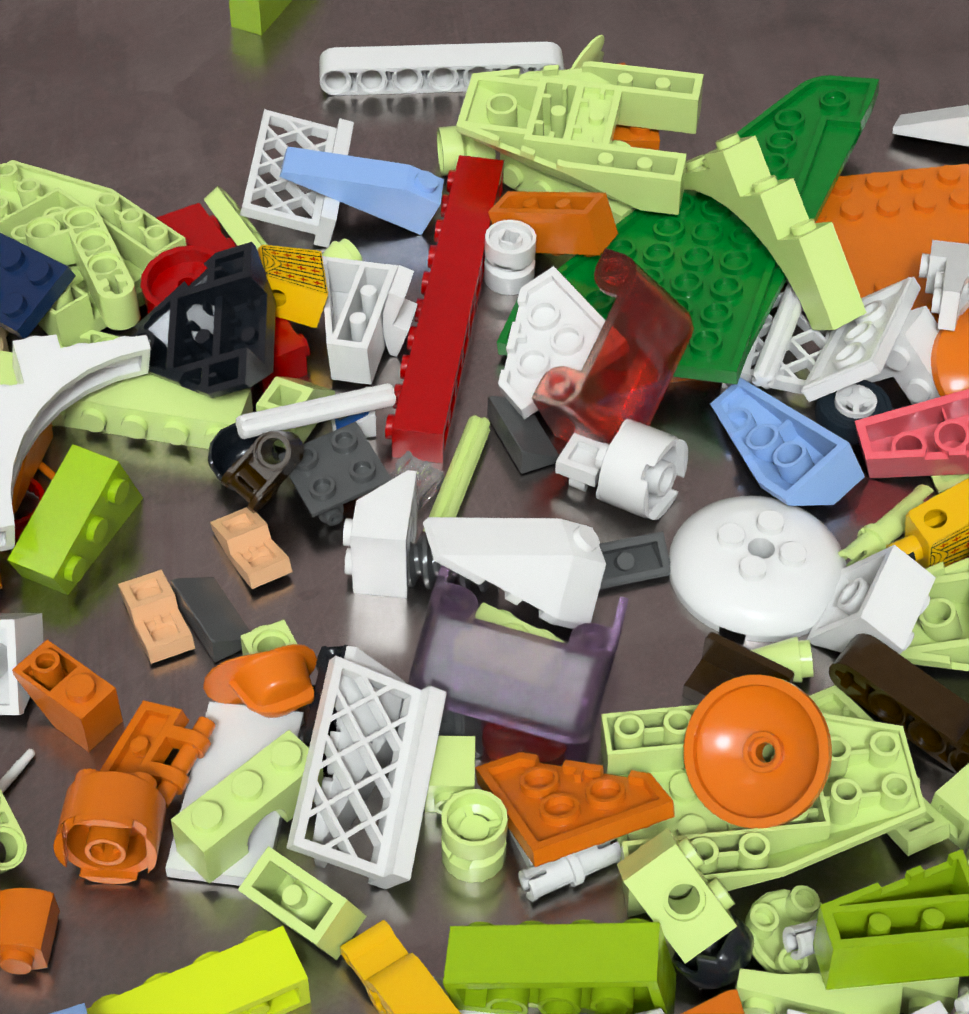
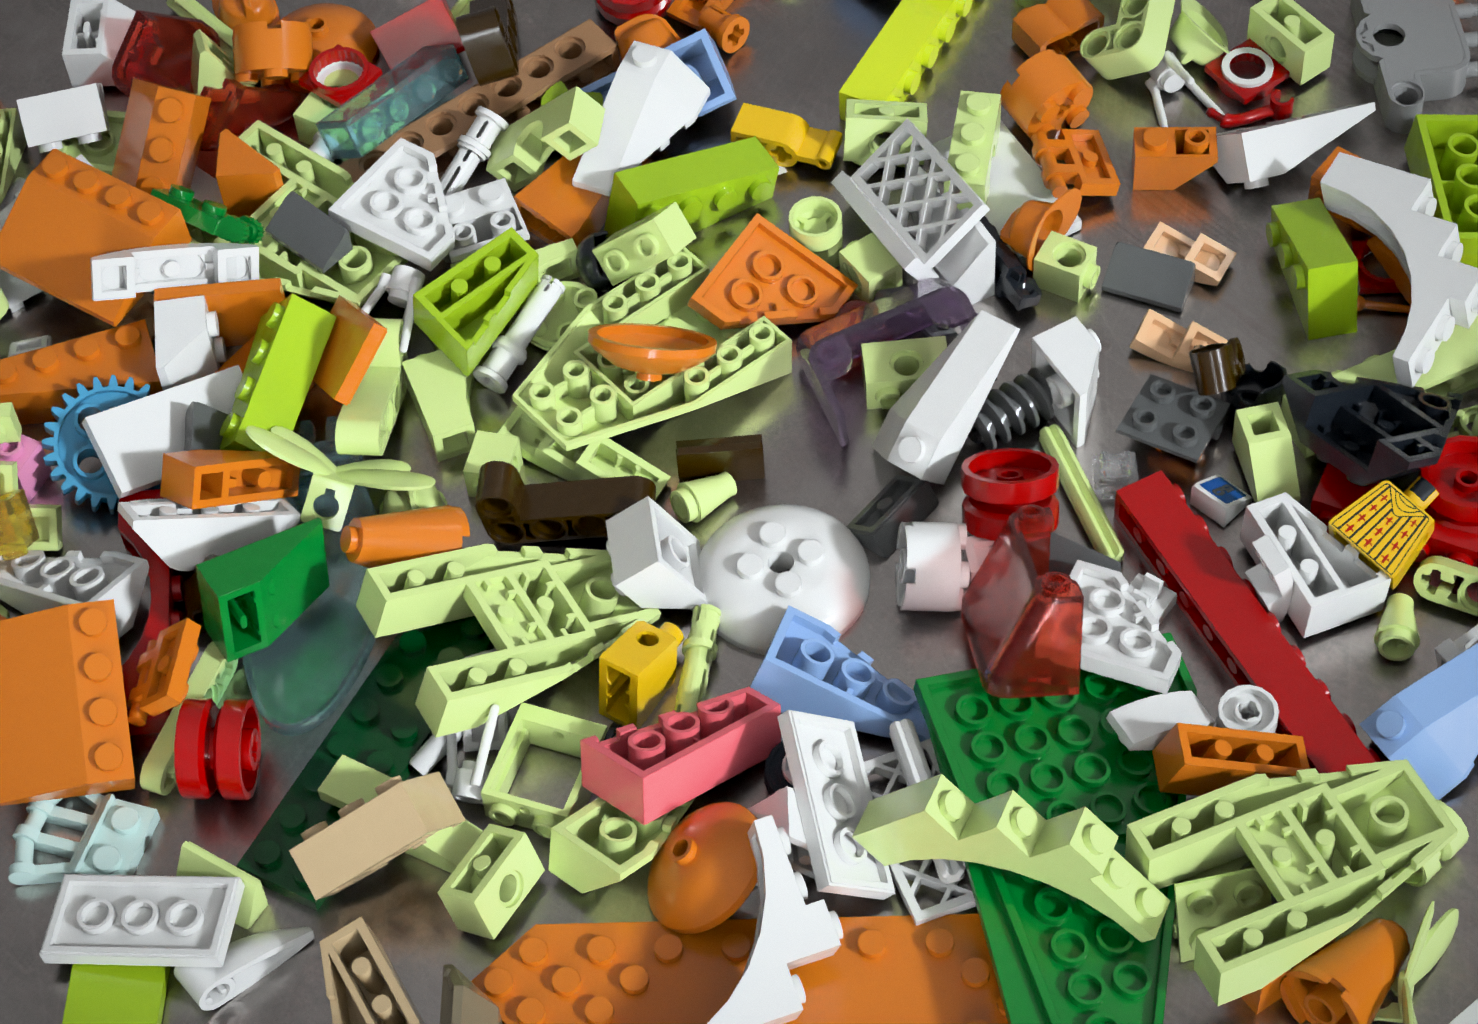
camera: 150 degrees right, 5 degrees up
white axle [236,383,396,439] -> none
none -> red wheel [961,448,1059,542]
none -> white slope [1106,691,1216,751]
none -> white tile [1128,572,1177,625]

